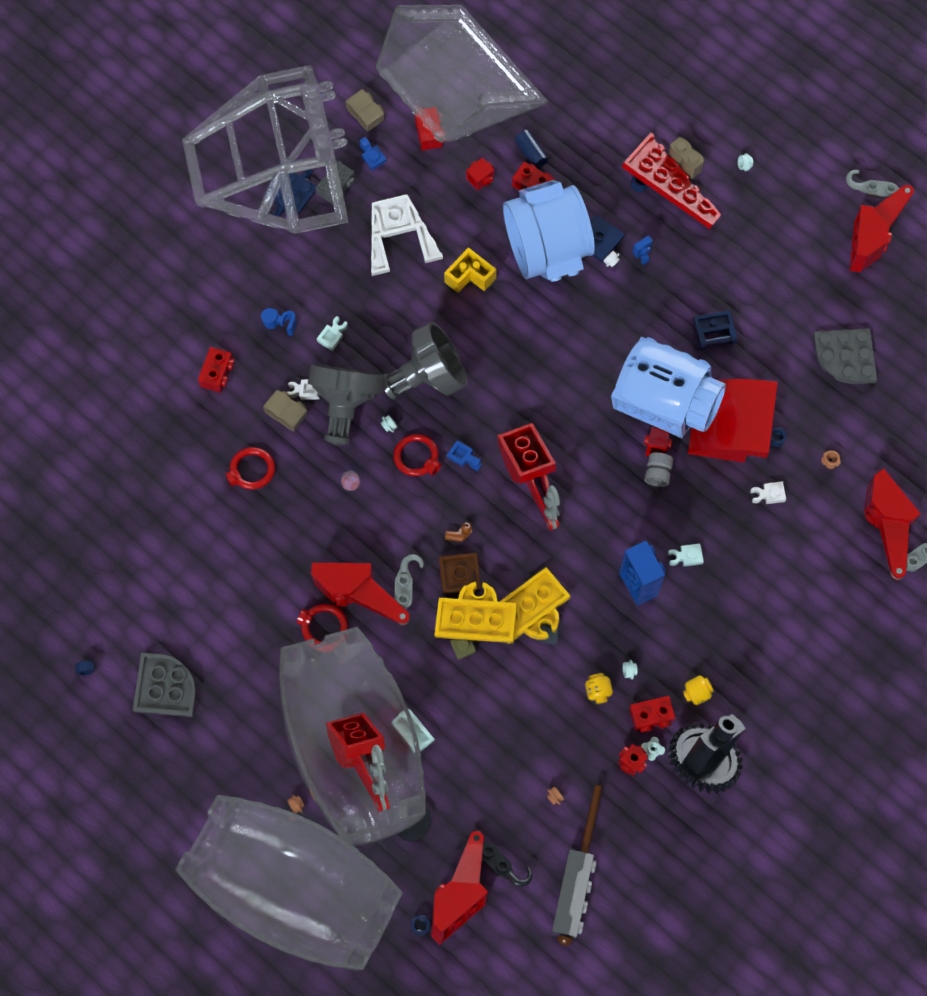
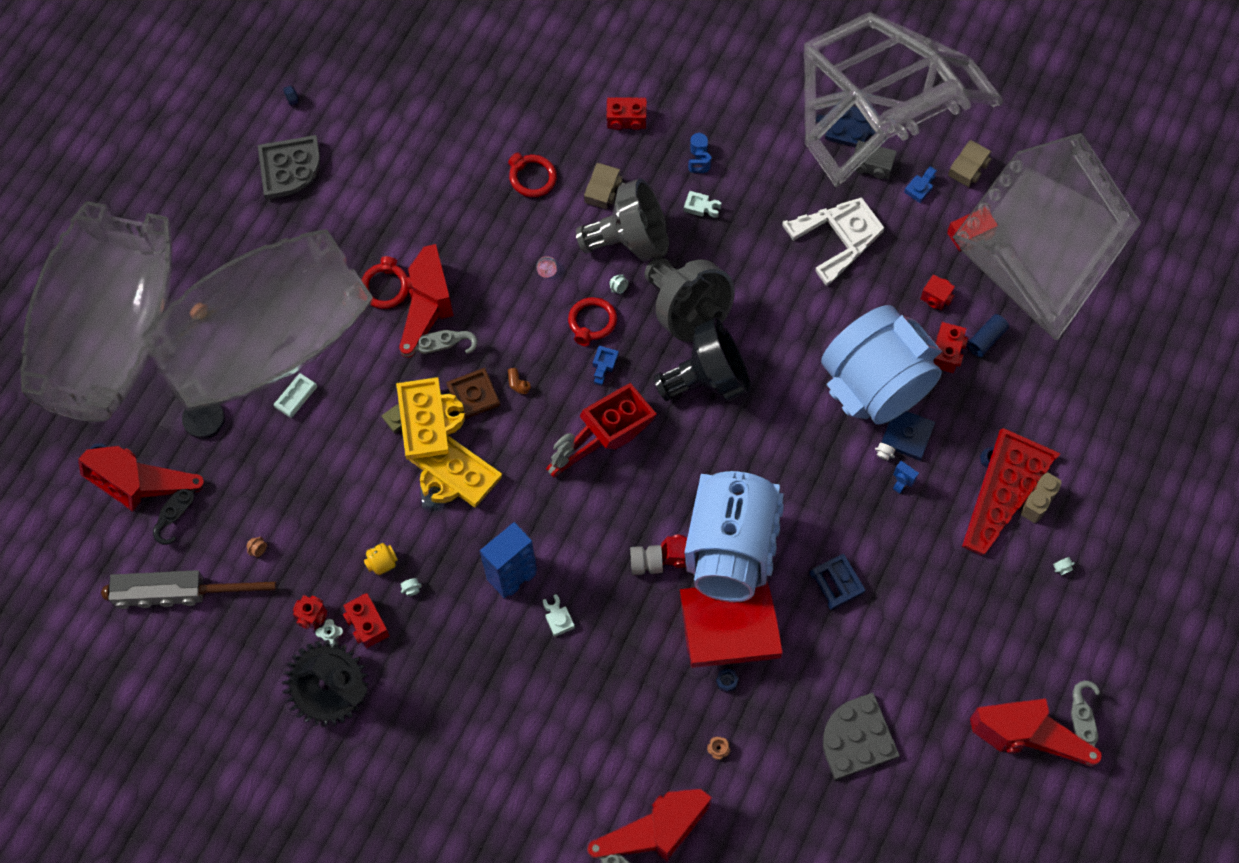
camera: 75 degrees right, 5 degrees down
red slope [326,713,390,812] -> none
yellow brick [444,247,496,293] -> none
yellow head [683,676,714,705] -> none
white plate [750,481,786,504] -> none
none -> black piece [654,318,751,402]

